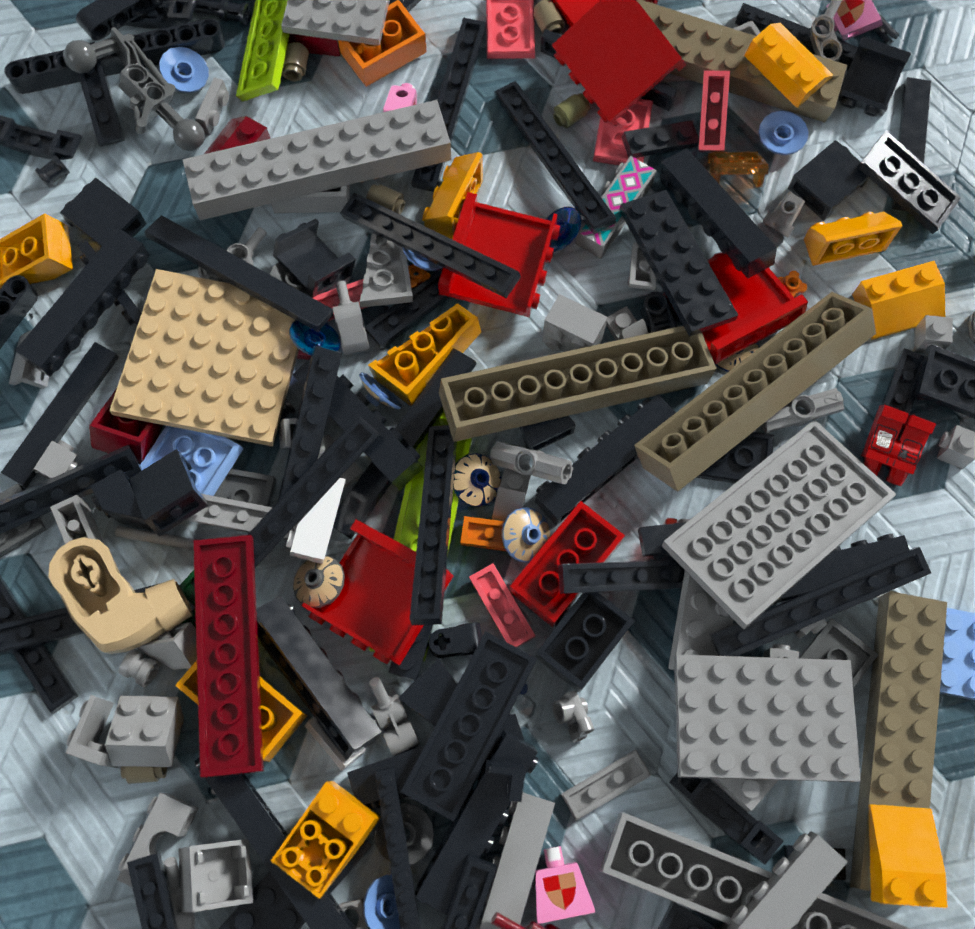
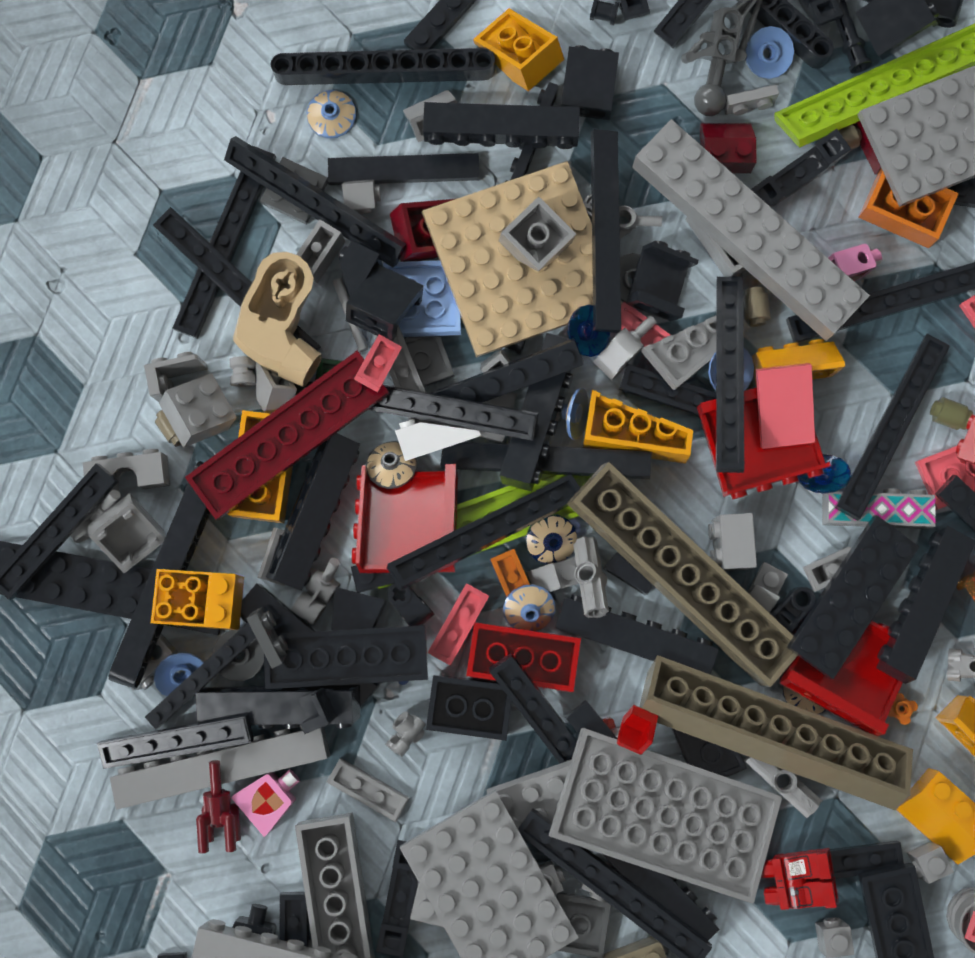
camera: 65 degrees right, 10 degrees up
orange plate [408,264,431,288] -> none
none -> dark grey plate [246,607,289,669]
none -> coral plate [354,334,402,392]
none -> light grey slope [499,197,576,272]
none -> red panel [617,705,658,755]
none -> black slope [751,129,852,207]
none -> coral tile [756,363,815,449]

